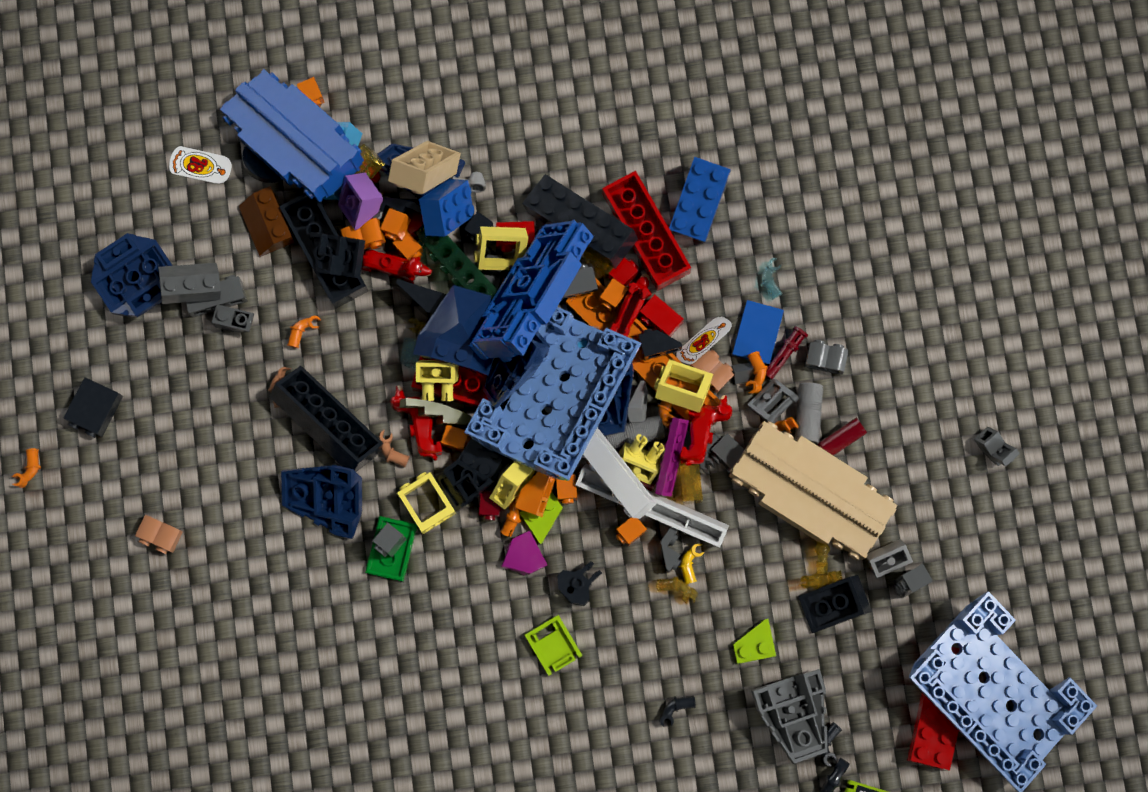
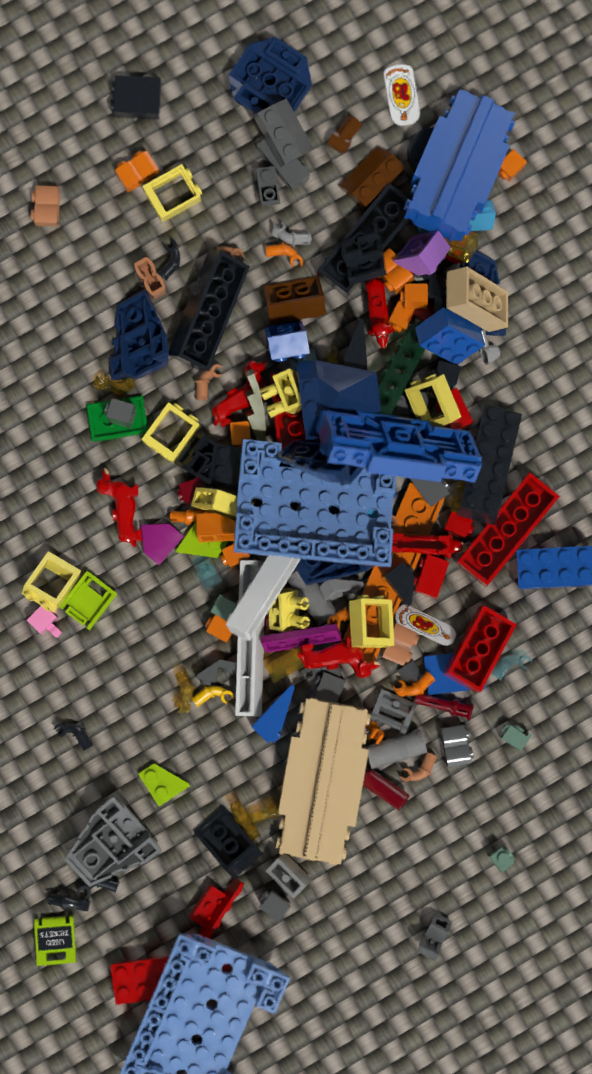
camera: 60 degrees right, 5 degrees up
orange piece [12,448,41,488] -> none
black hinge [557,561,602,606] -> none
orange brick [600,279,629,312] -> none
none -> light yellow window [22,551,81,613]
none -> bright pink brick [27,606,62,638]
none -> clear yellow piece [93,374,135,395]
none -> red animal [96,468,142,547]
none -> orange brick [115,151,159,193]
none -> nougat brick [134,257,166,300]
none -> light yellow window [142,164,202,223]
none -> black piece [158,239,181,281]
none -> red bracket [188,877,244,939]
none -> clear light blue brick [196,563,222,591]
none -> sand green brick [211,595,237,621]
none -> blue slope [252,685,295,743]
none -> reddish brown slope [263,276,327,325]
none -> brick [264,320,310,362]
none -> light grey piece [271,222,311,247]
none -> reddish brown piece [327,115,362,155]
none -> nougat piece [400,752,437,782]
none -> red brick [443,605,517,693]
none -> sand green brick [488,844,515,872]
none -> sand green brick [500,723,532,751]

